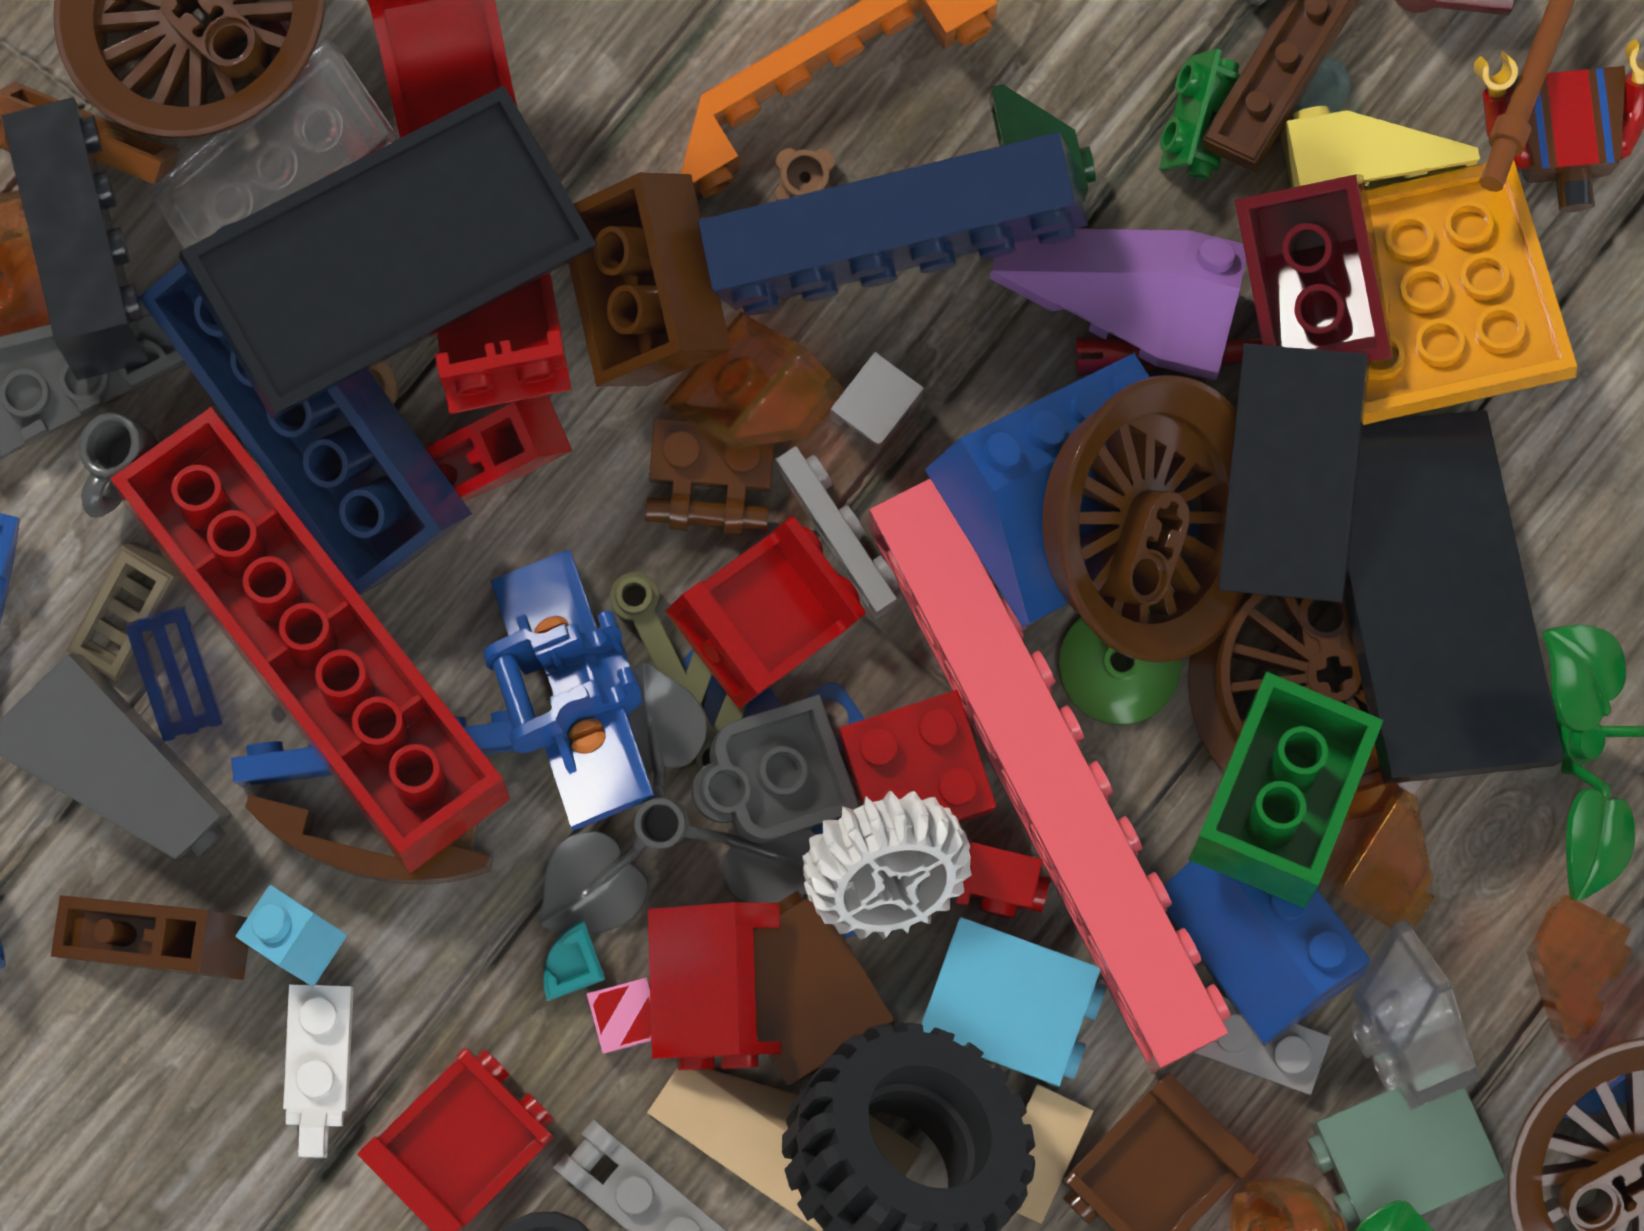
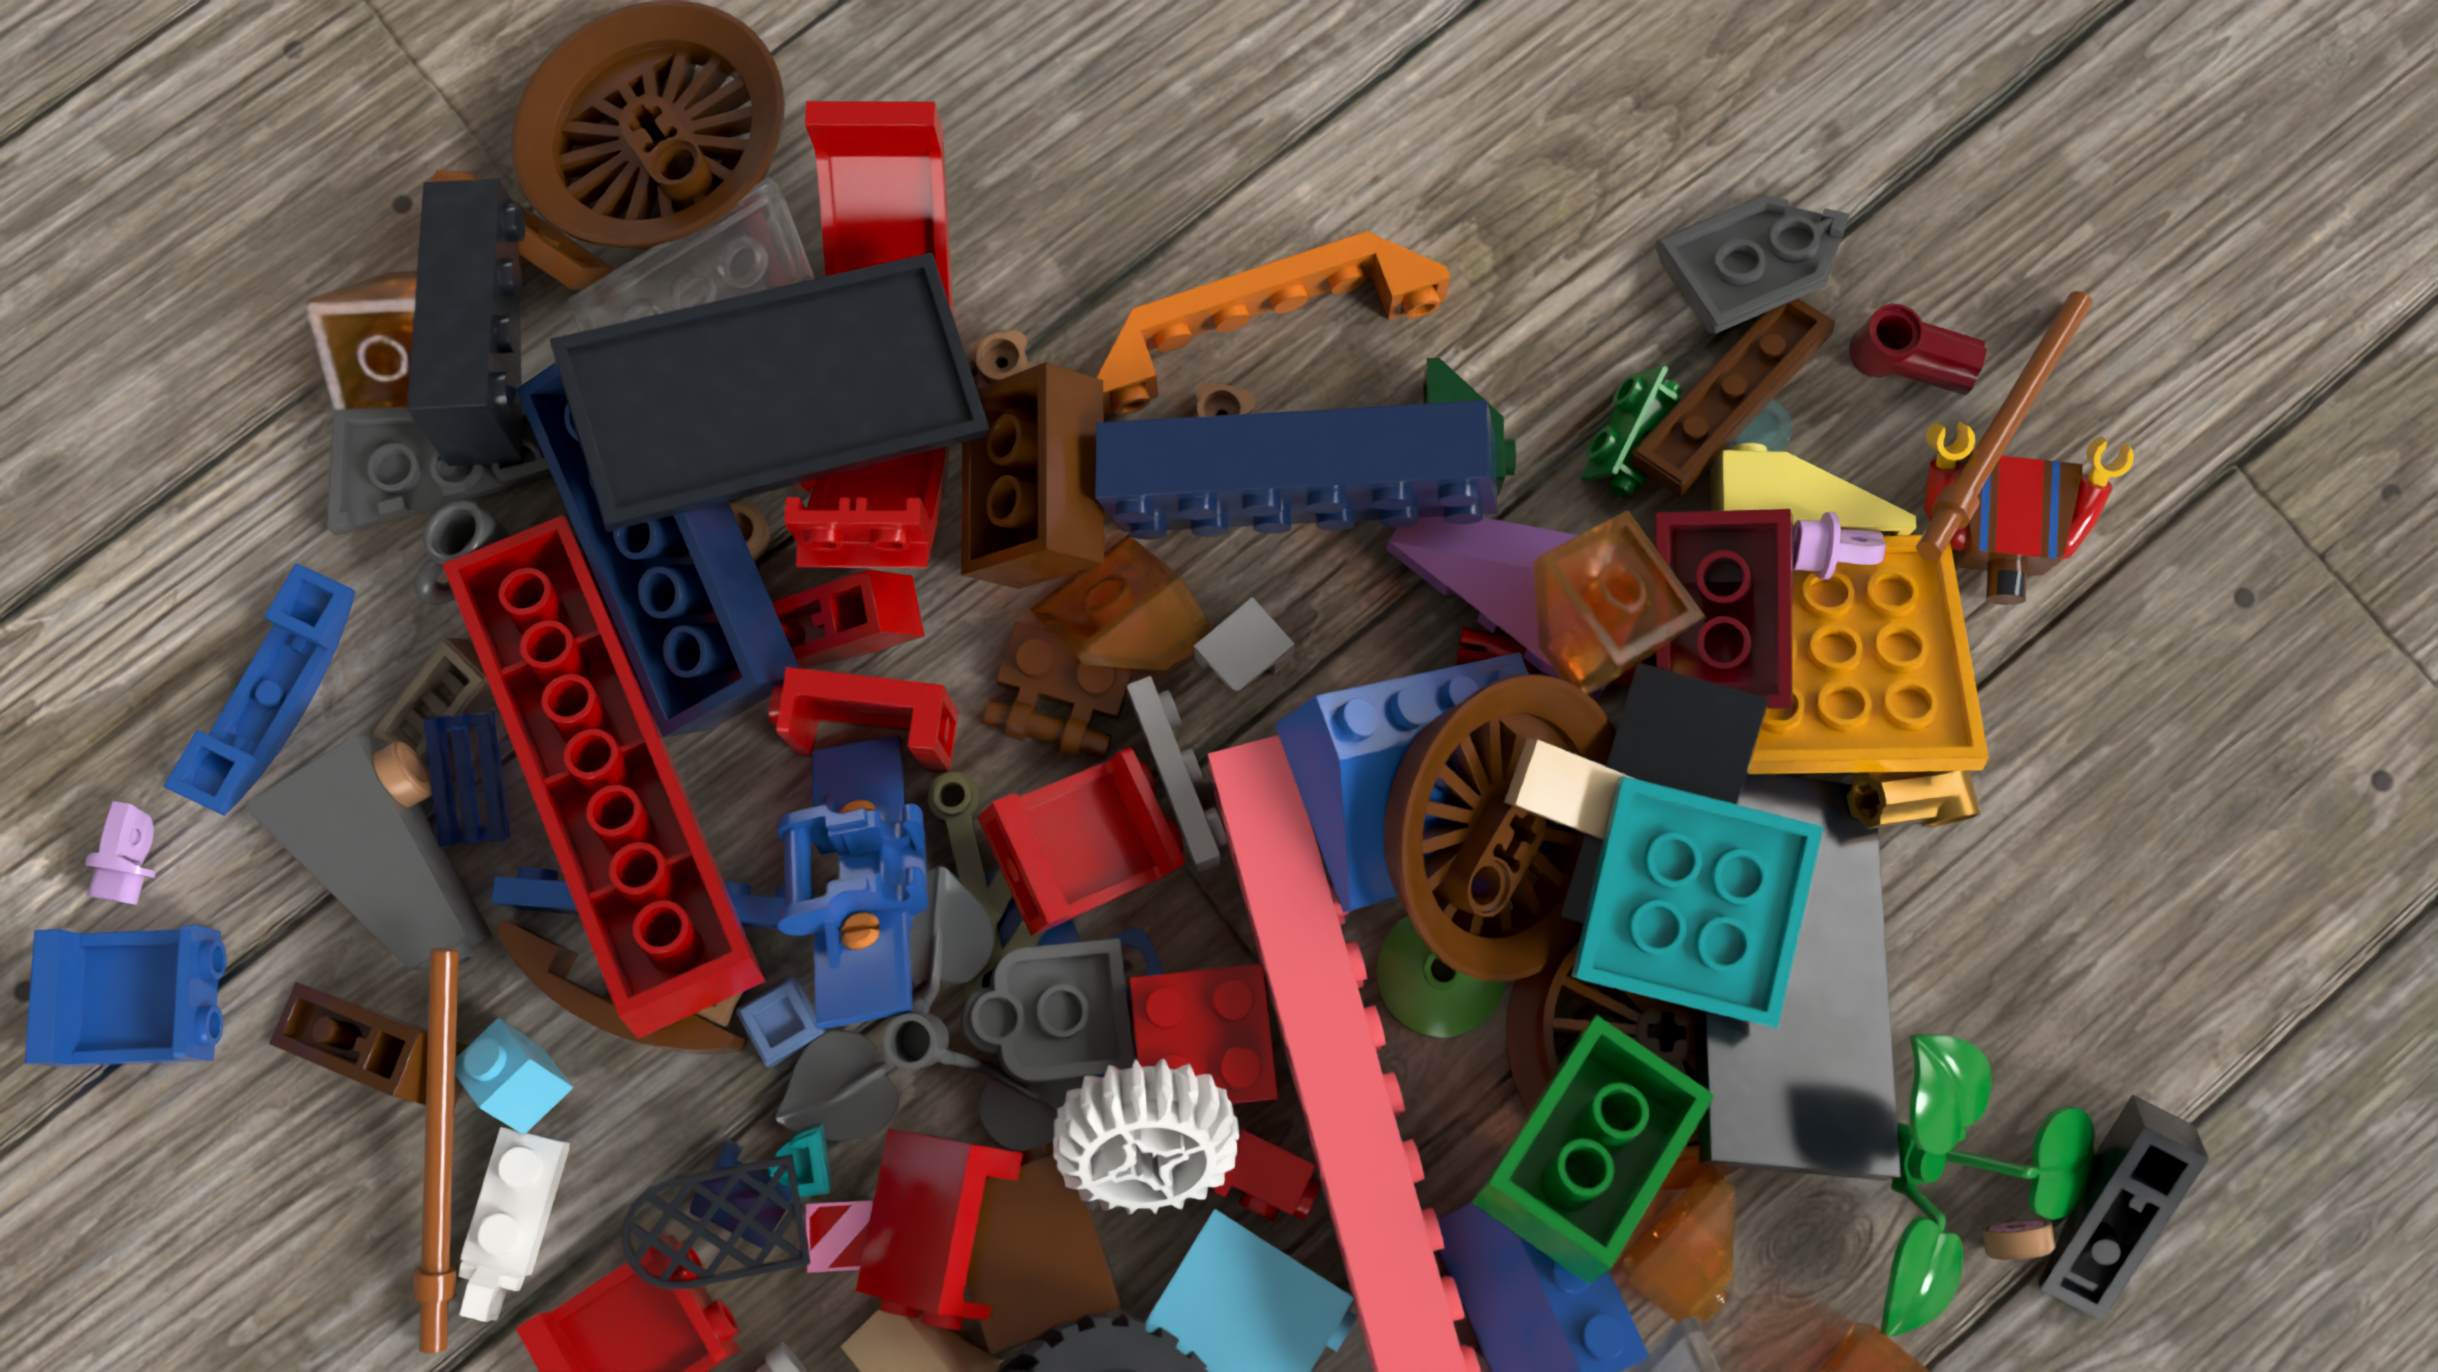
camera: 15 degrees right, 5 degrees down
none -> medium nougat tile [372,741,434,808]
none -> dark orange bar [413,947,459,1353]
none -> black window [622,1154,811,1289]
none -> dark blue tile [690,1138,792,1249]
none -> medium blue tile [735,977,826,1068]
none -> red panel [769,667,959,773]
none -> medium nougat plate [968,330,1034,388]
none -> tile [1504,738,1635,840]
none -> clear orange slope [1533,510,1705,695]
none -> teal plate [1571,776,1824,1029]
none -> lavender piece [1793,512,1886,580]
none -> pearl gold piece [1847,771,1981,829]

